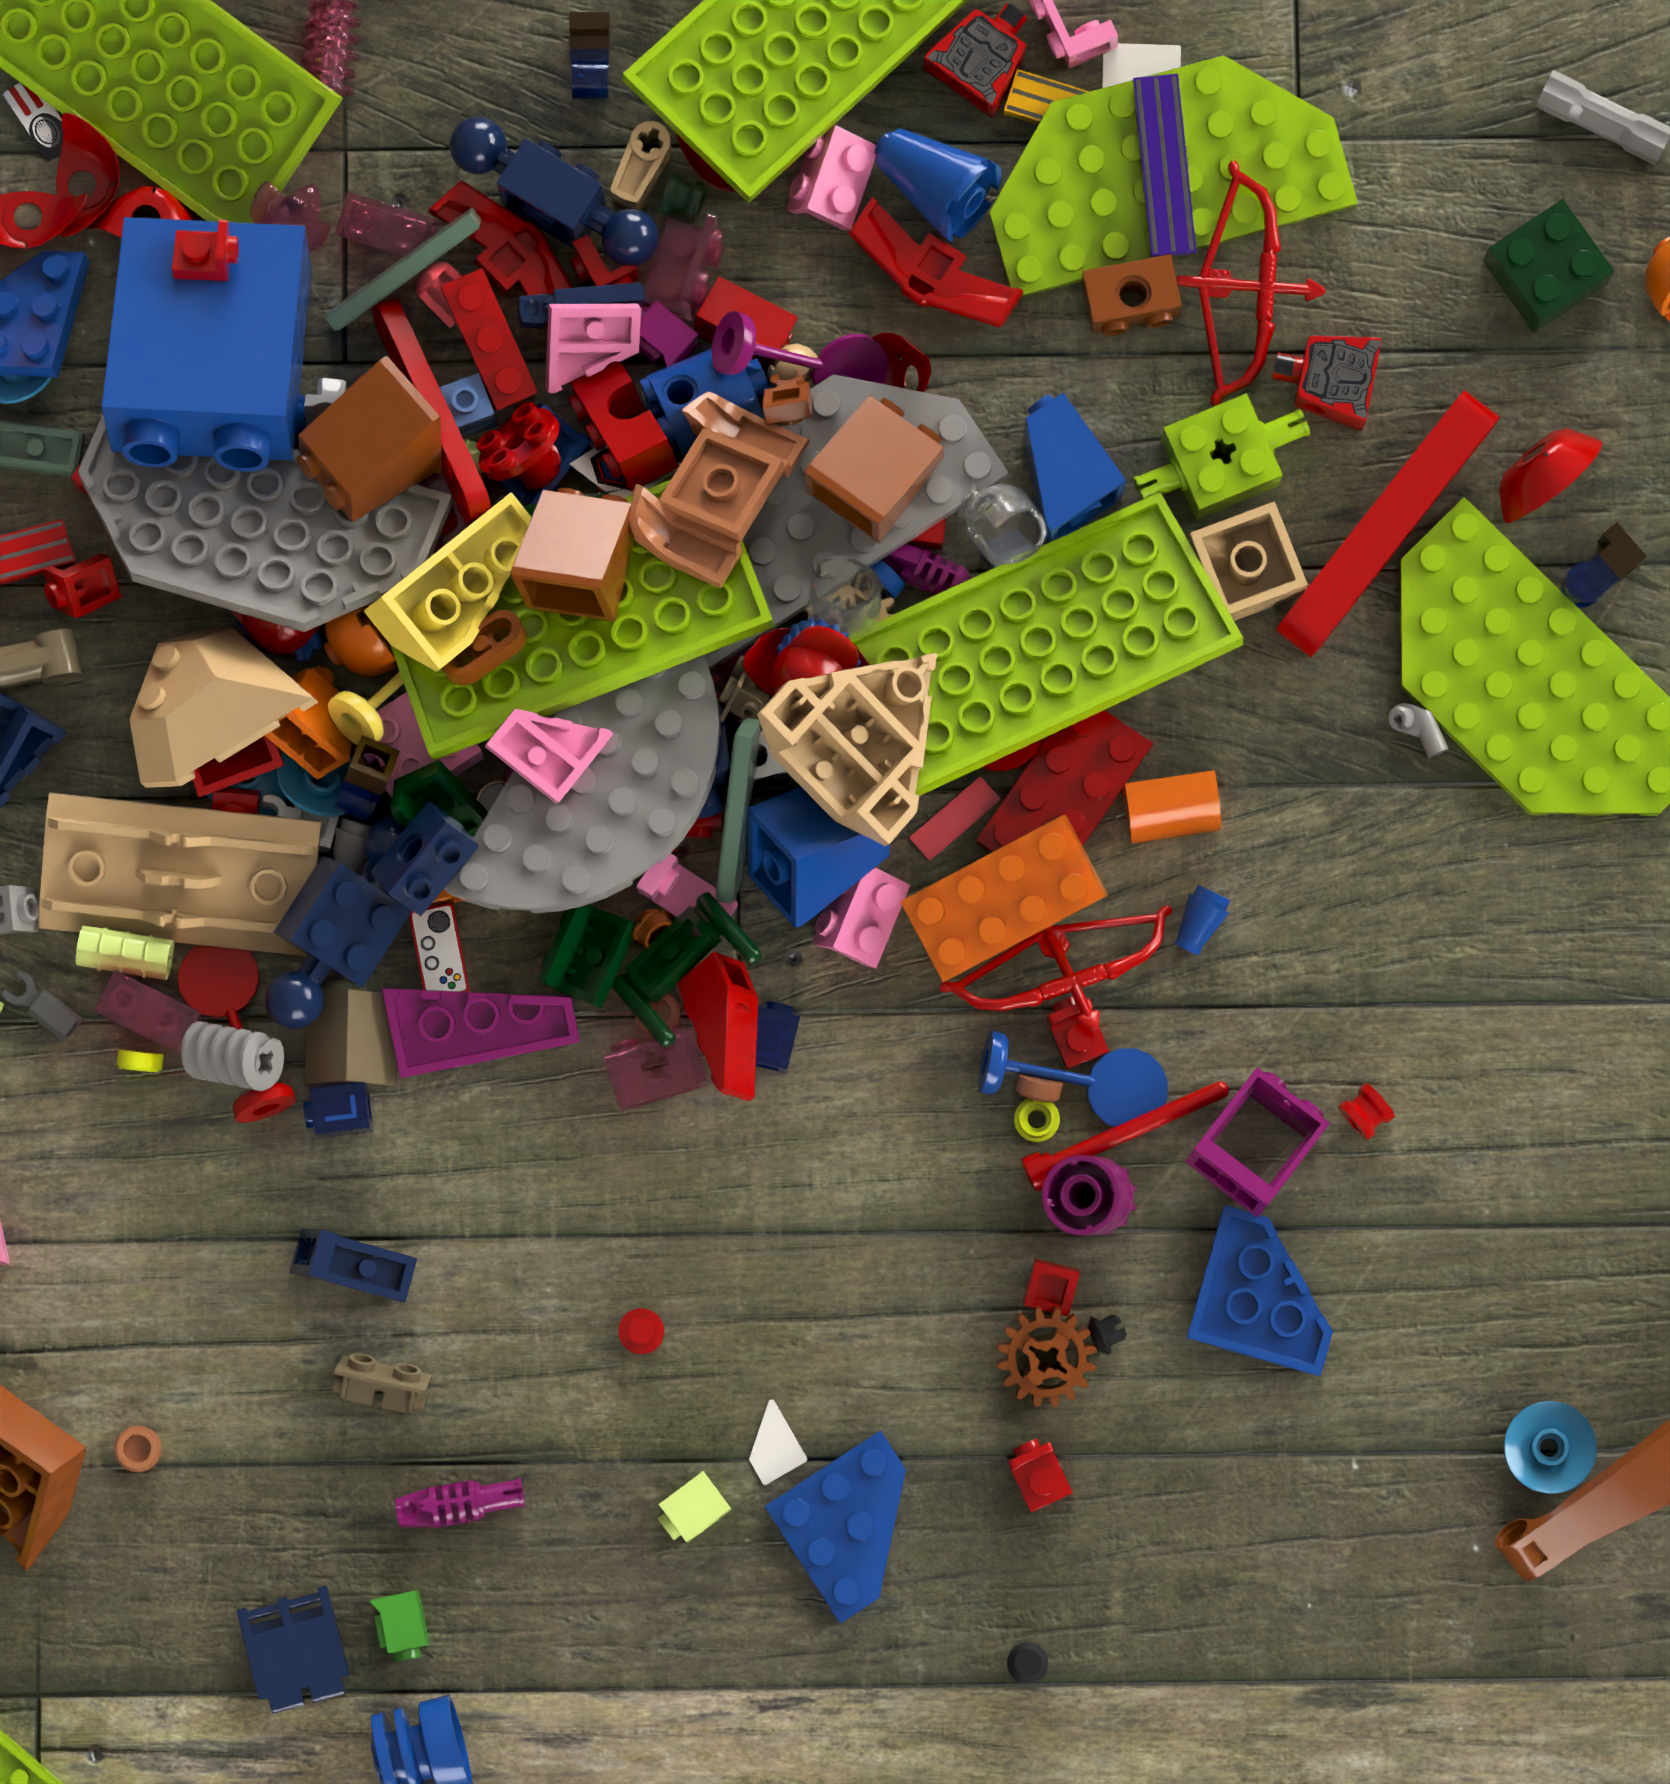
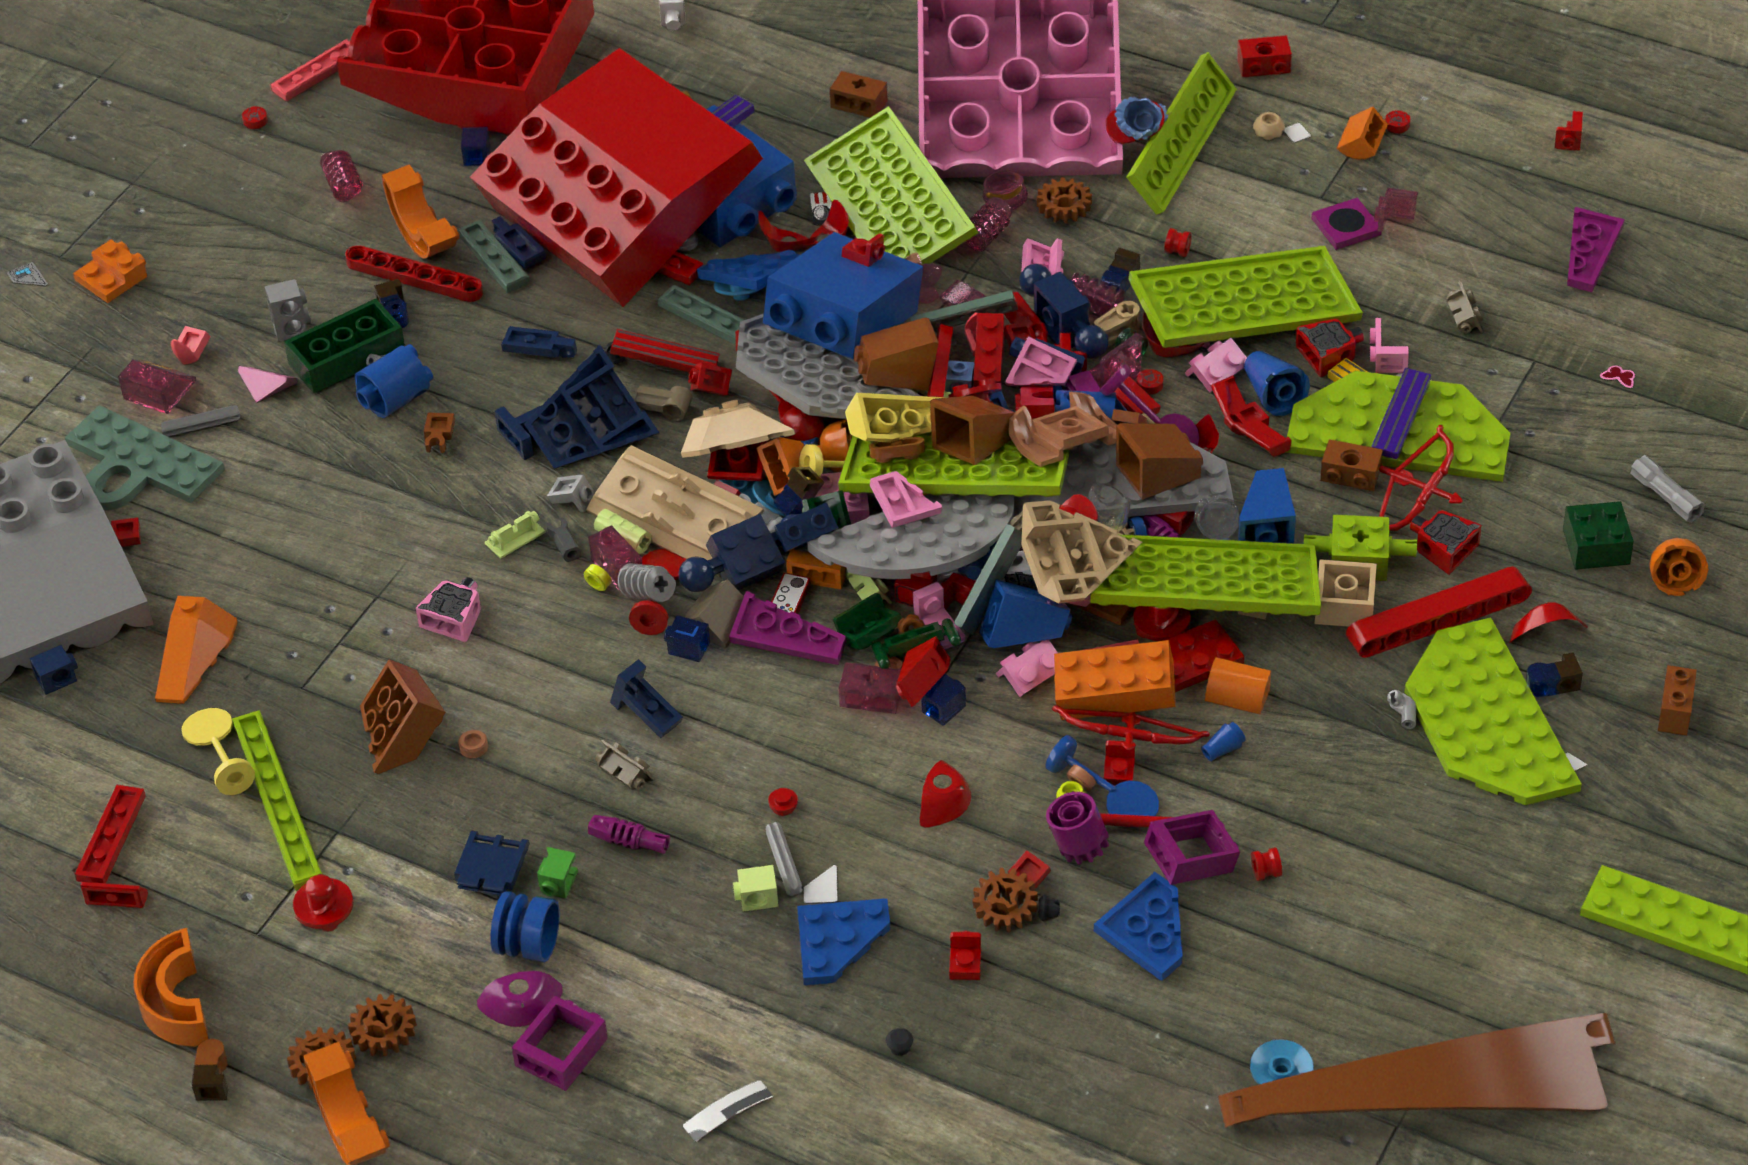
camera: 30 degrees right, 35 degrees down
none -> light grey axle [766,822,802,896]
none -> red piece [919,760,971,827]
none -> bright pink bracket [1021,238,1064,275]
none -> clear pink piece [1071,273,1126,316]
none -> red tile [1137,369,1164,394]

